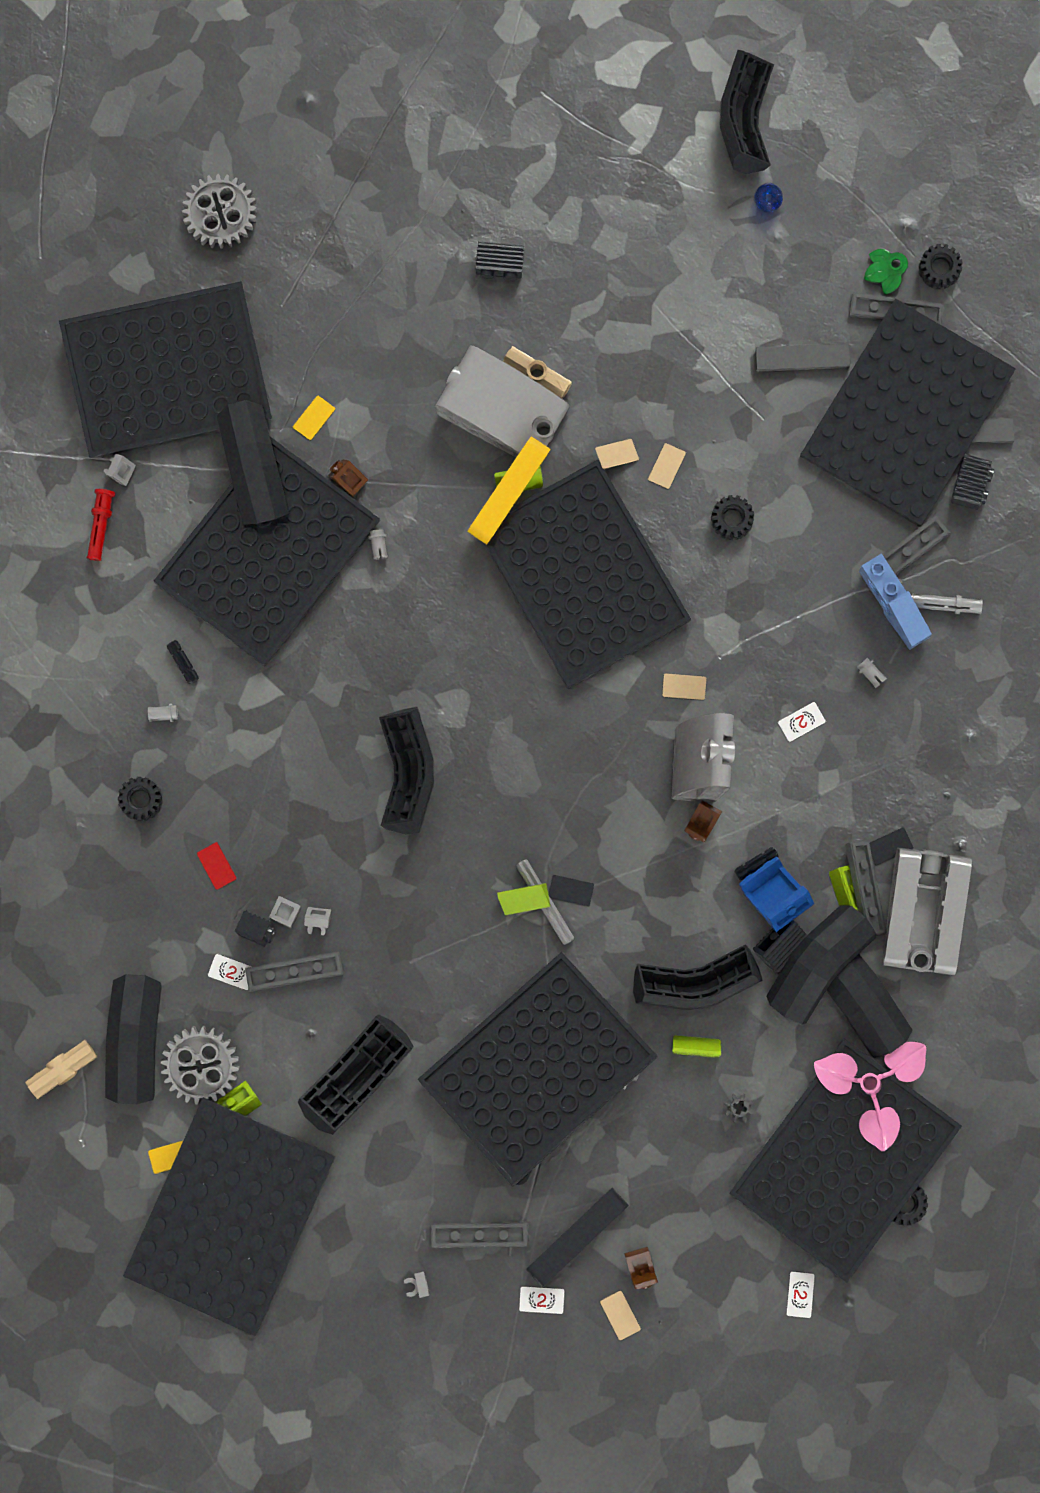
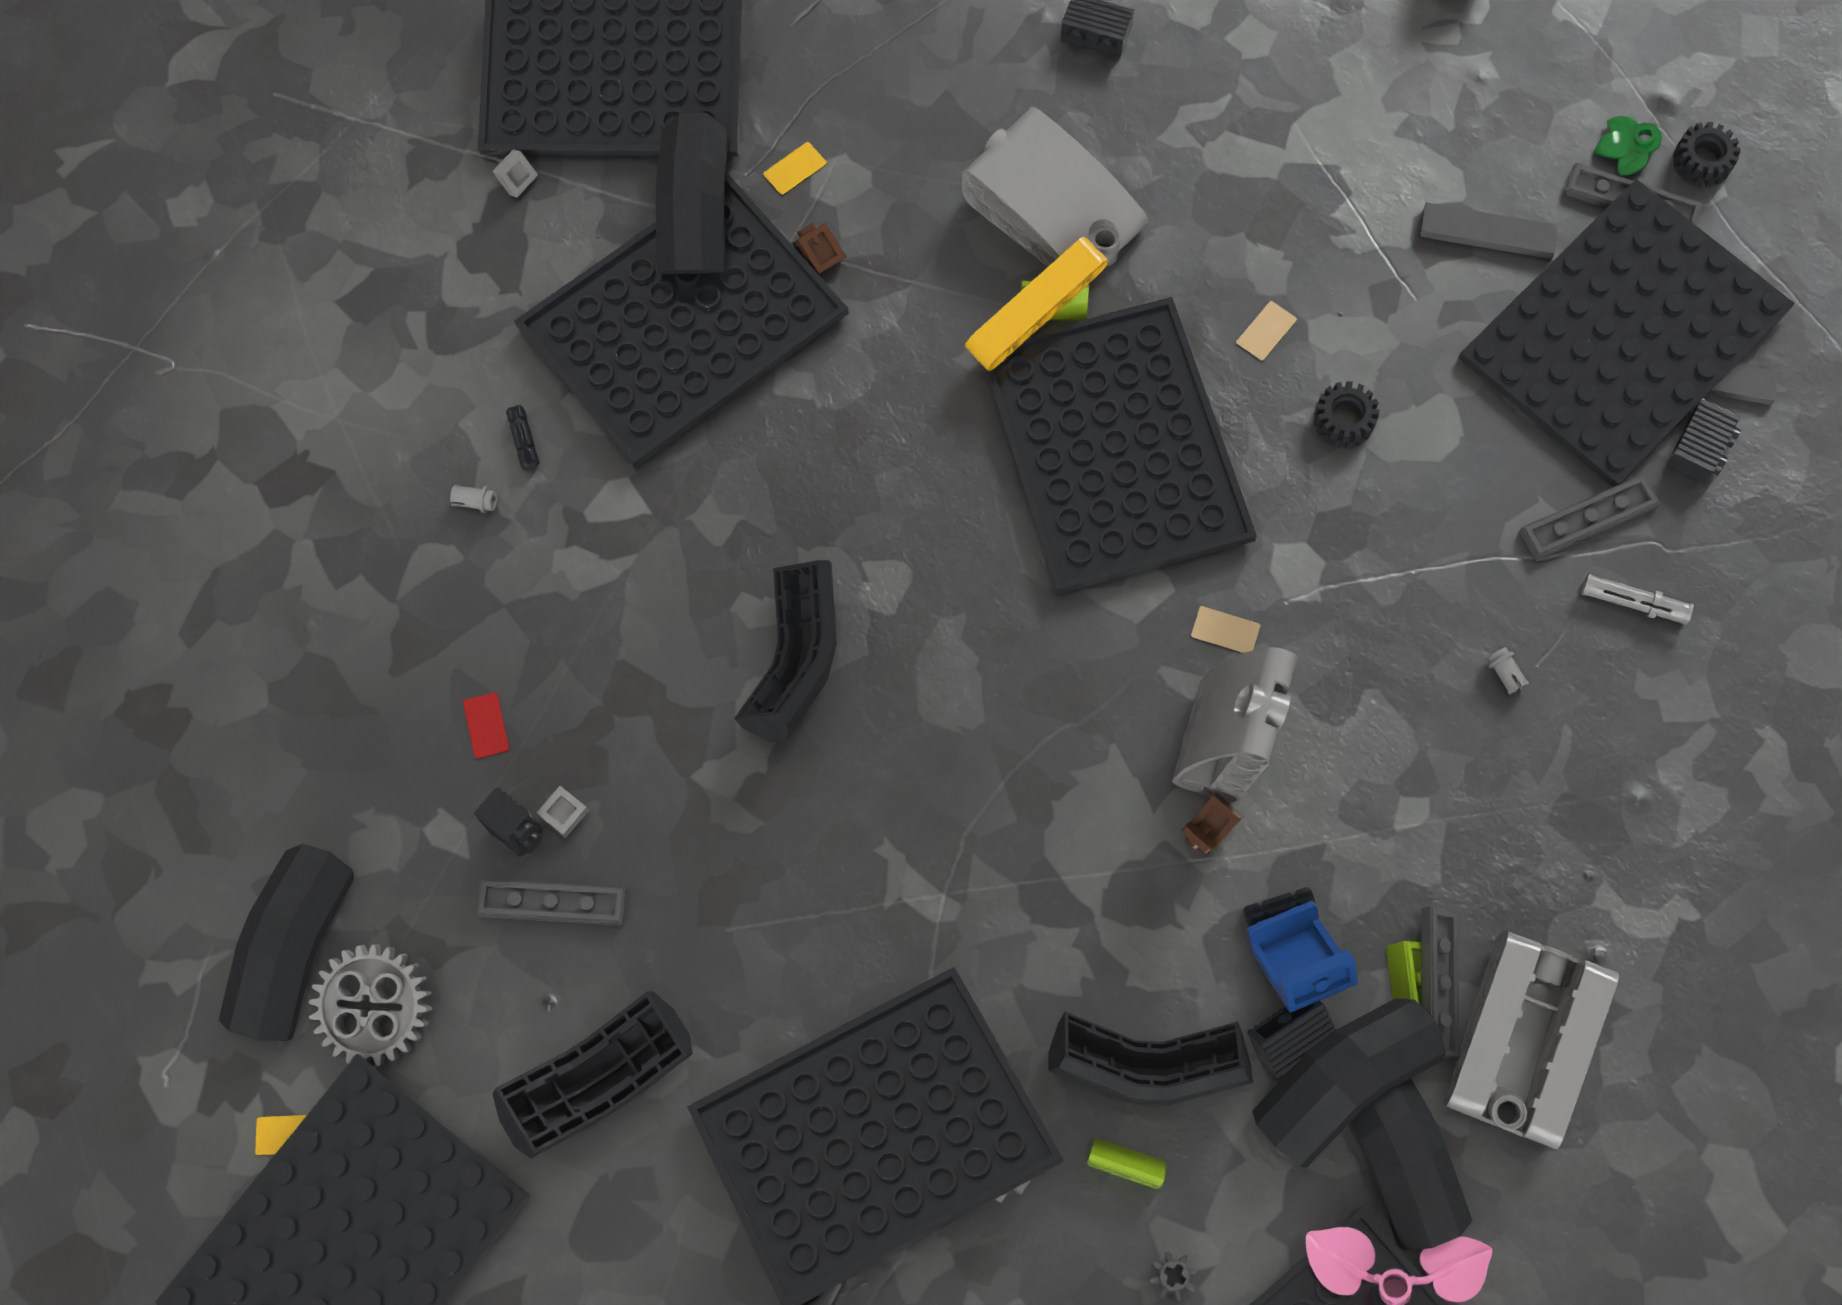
camera: 15 degrees right, 10 degrees down
tan piece [25,1040,97,1099] -> none
red pin [86,489,116,561] -> none
black tyre [118,777,162,821] -> none
white sticker [208,954,251,990] -> none
lime slope [215,1081,262,1116] -> none
light grey tile [304,907,331,935] -> none
light grey pin [368,530,388,560] -> none
lime slope [497,883,551,915] -> none
tan piece [503,346,572,399] -> none
light grey axle [517,860,574,945] -> none
black sticker [548,875,594,906] -> none
tan sticker [595,439,639,469] -> none
clear blue piece [754,183,783,212] -> none
white sticker [778,702,825,742] -> none
medium blue brick [859,553,932,650] -> none
black sticker [869,828,914,865] -> none

